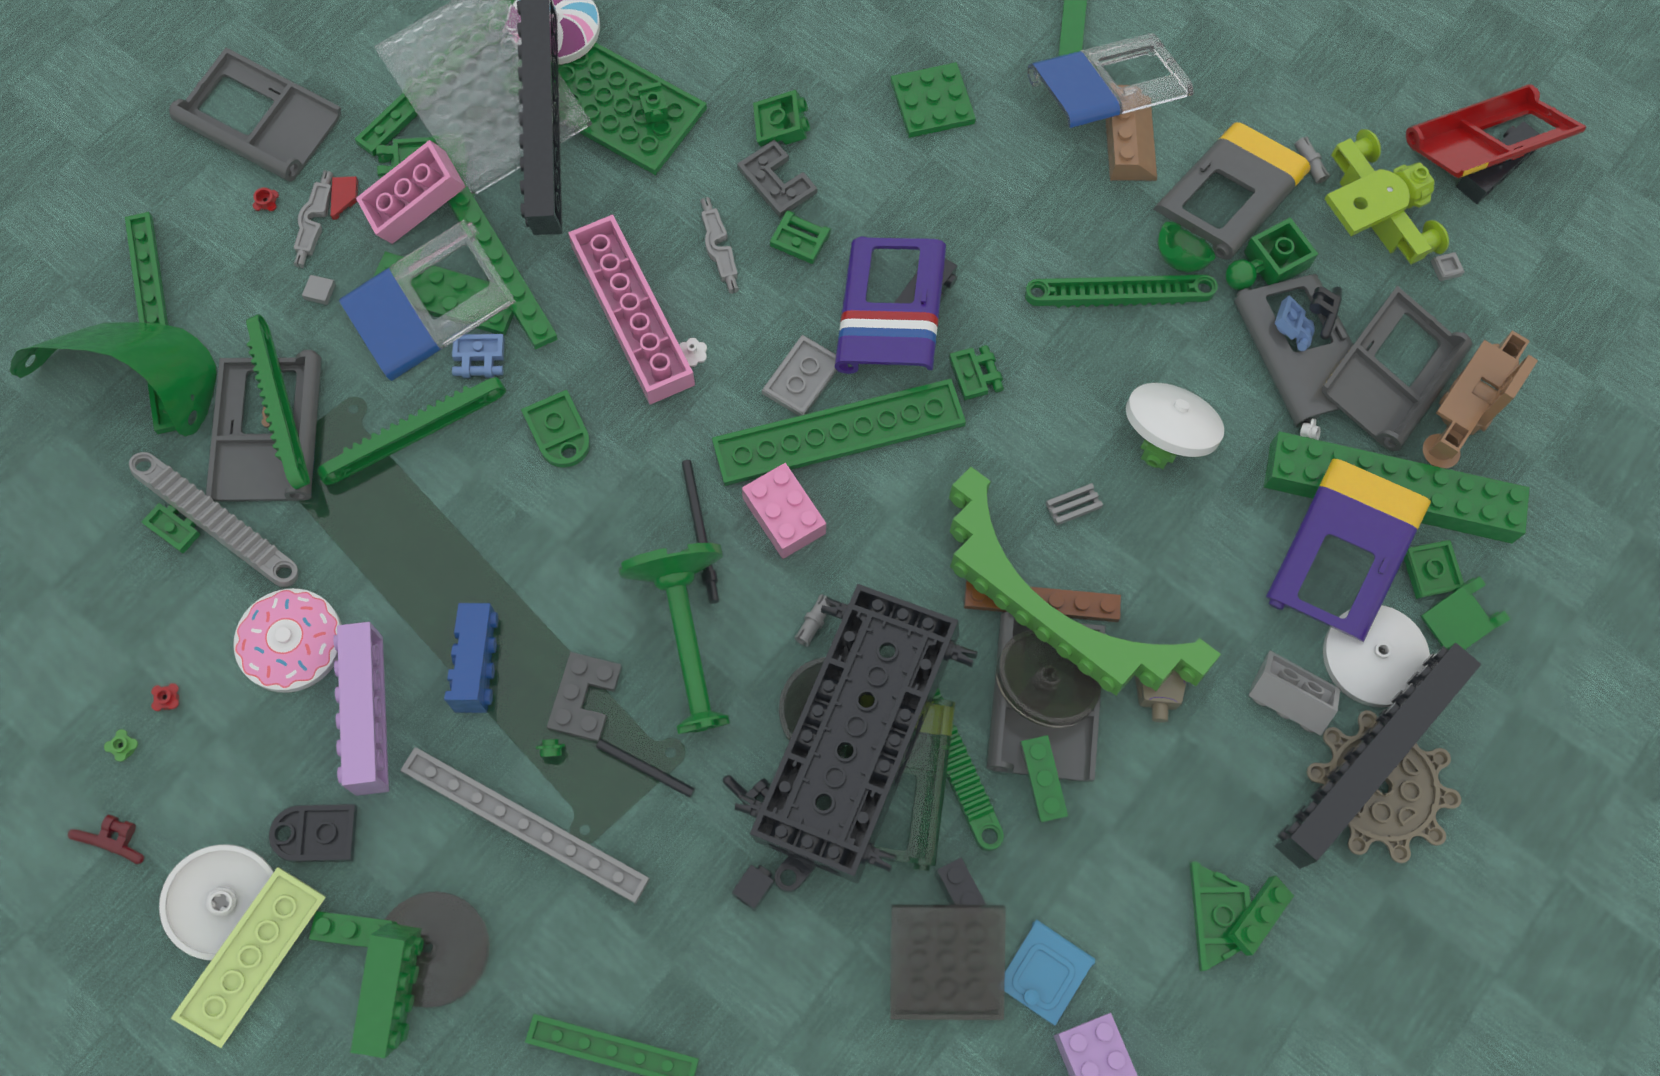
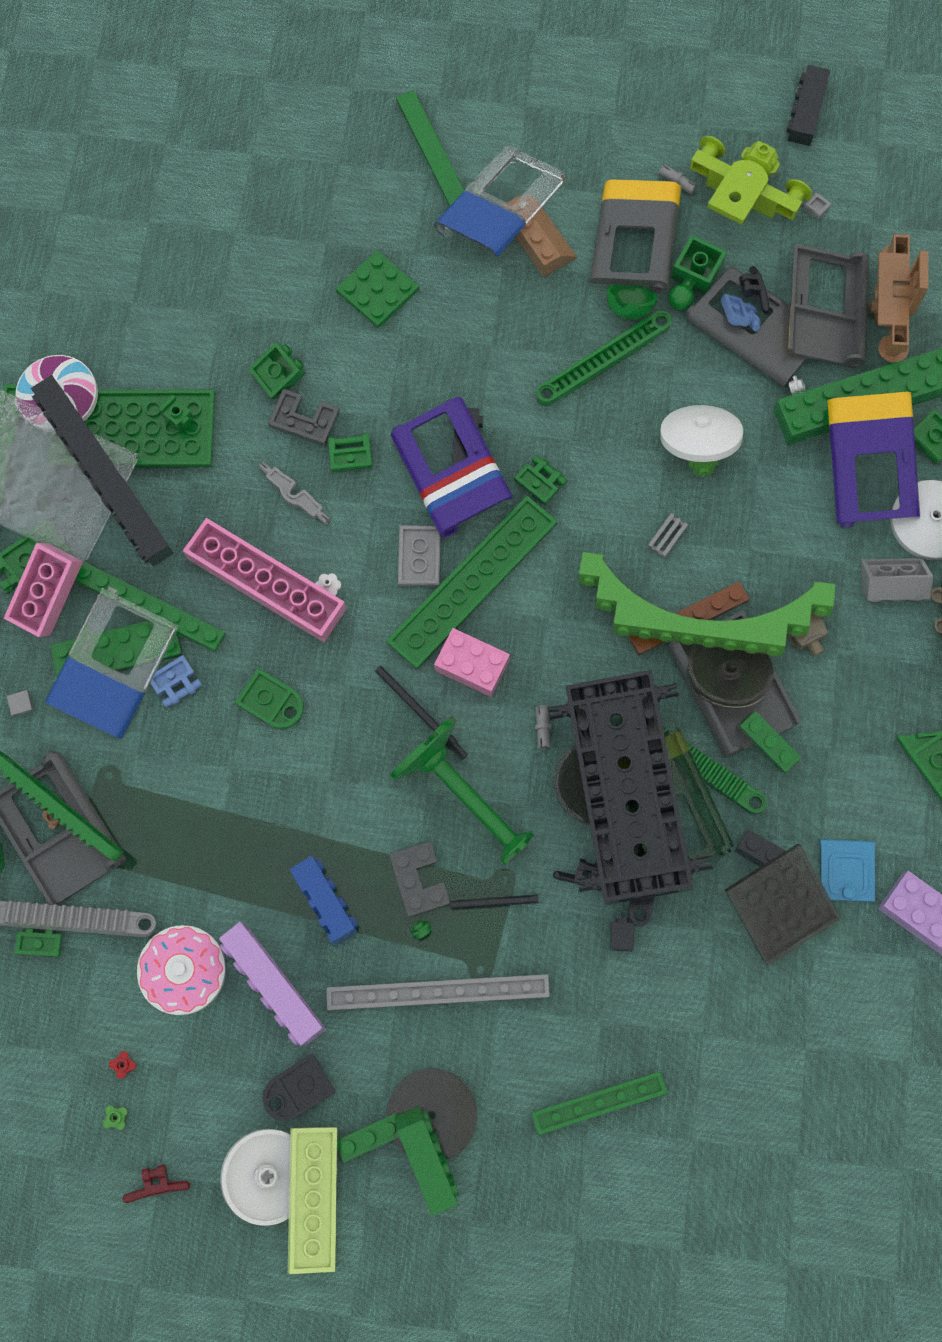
camera: 25 degrees left, 5 degrees up
green gear [317,377,506,485] -> none
red piece [1406,84,1587,178] -> none

